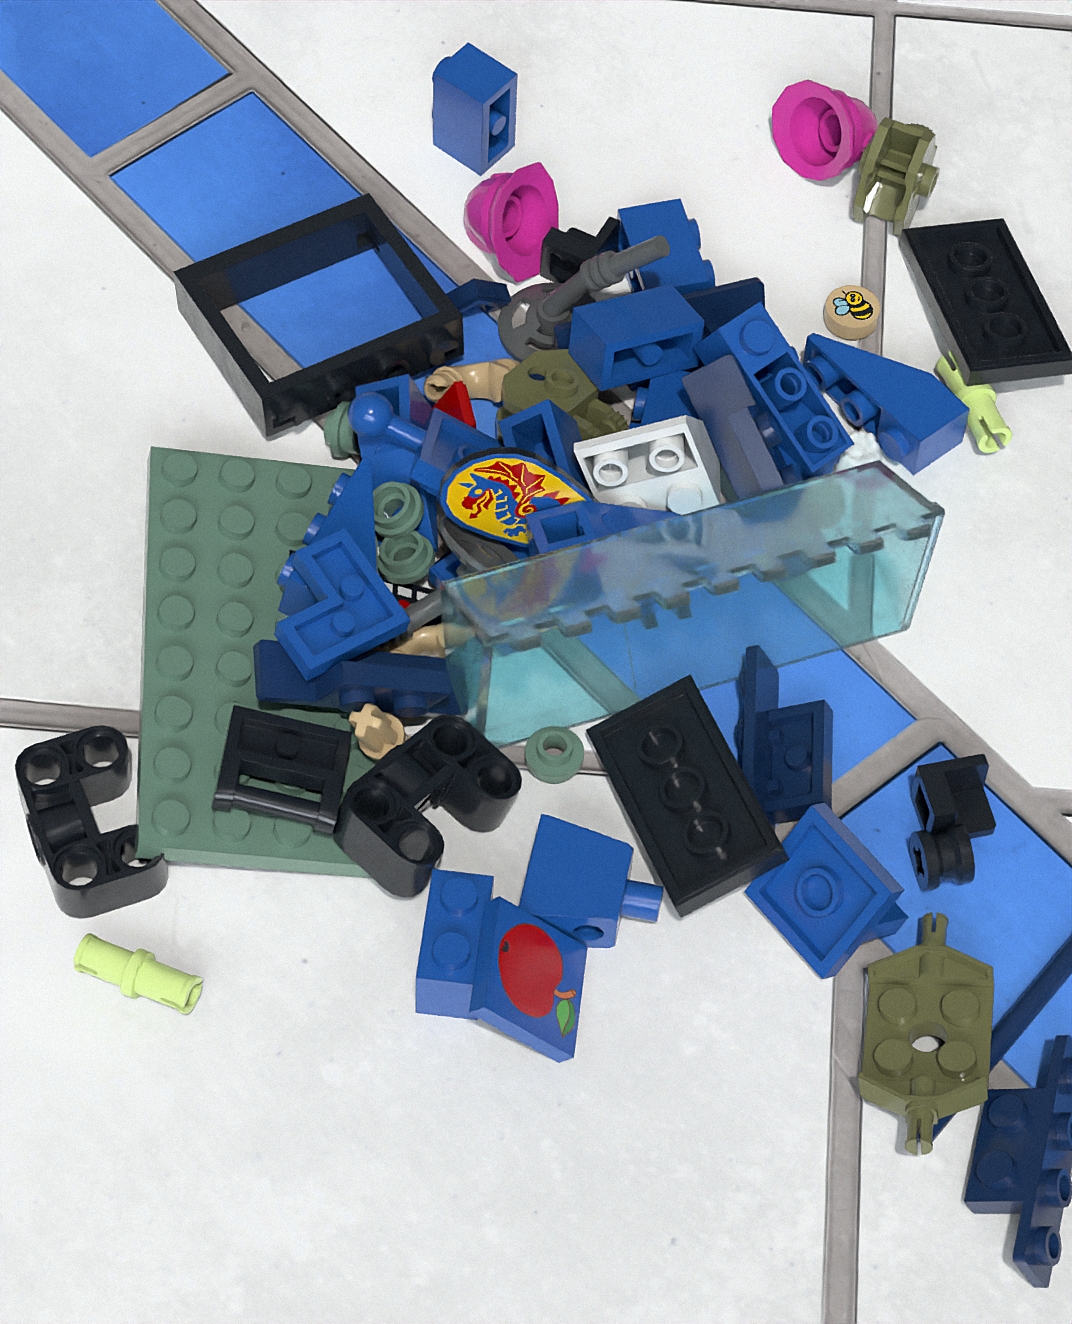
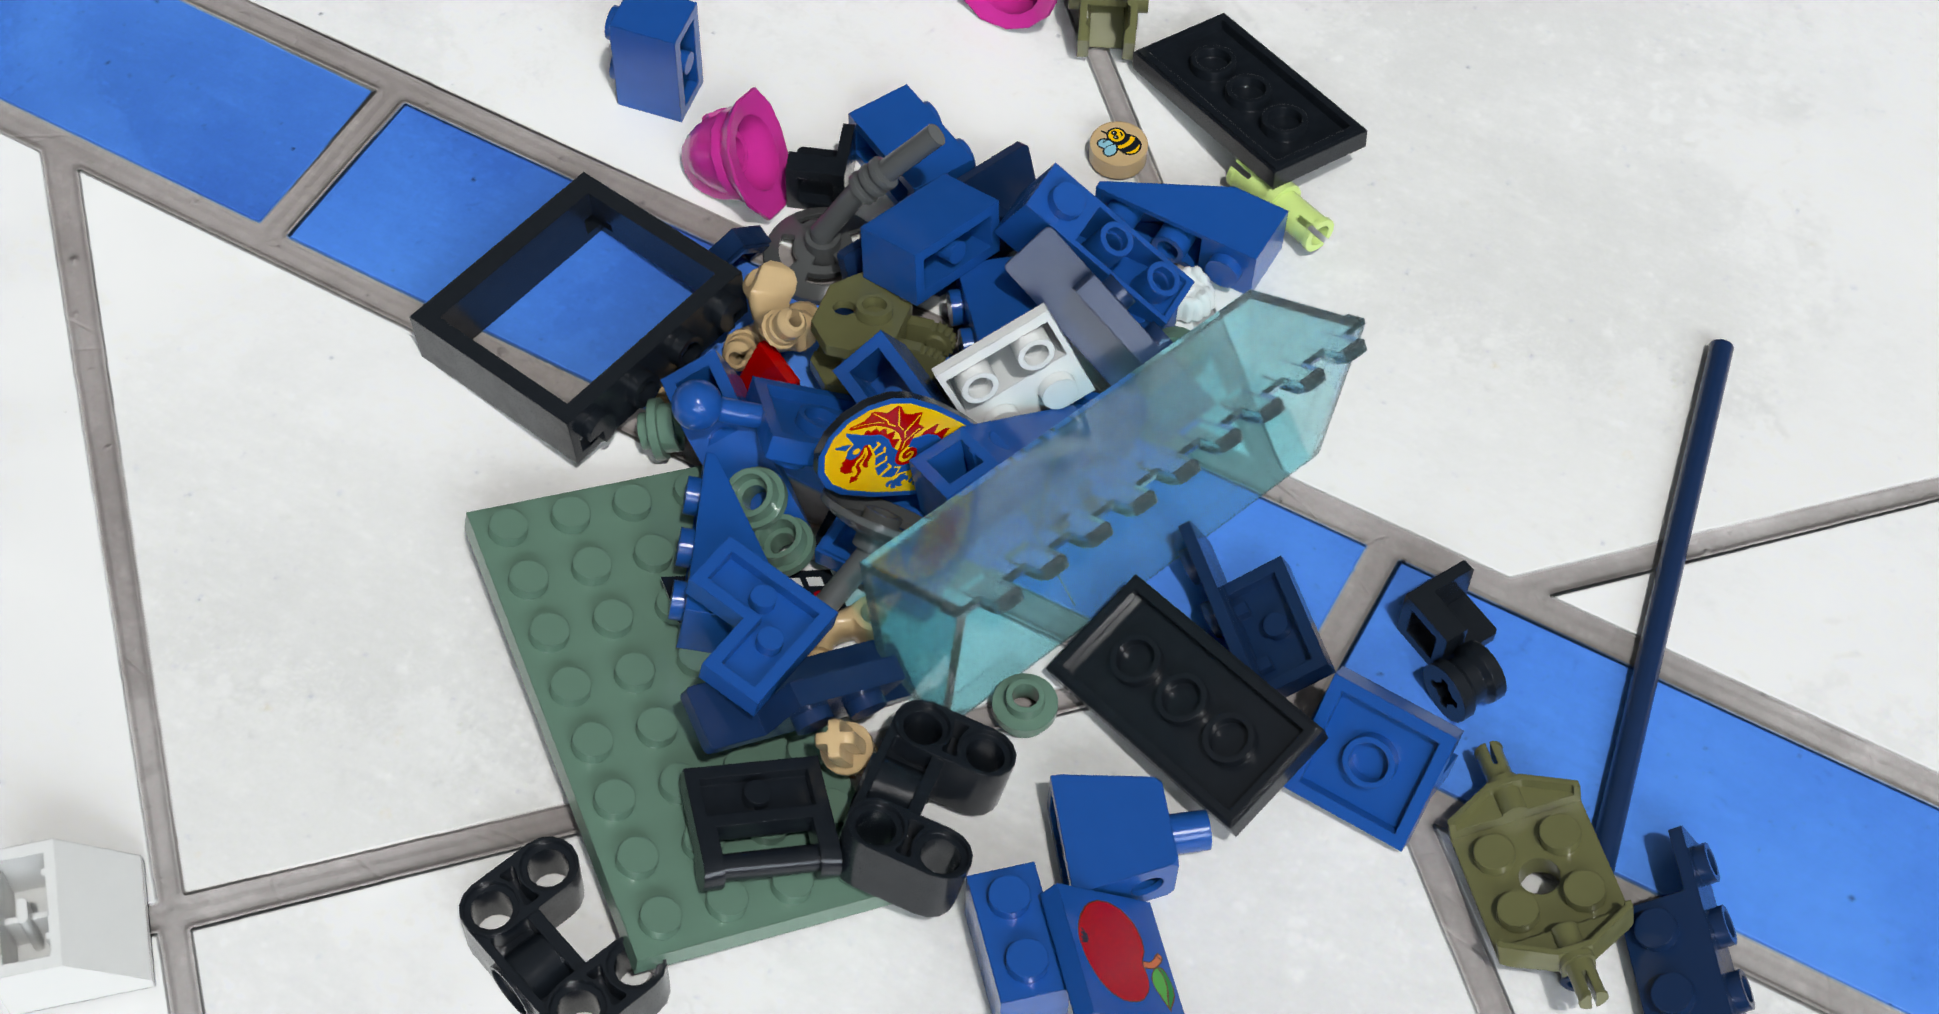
camera: 20 degrees left, 0 degrees up
none -> tan piece [742,260,807,350]

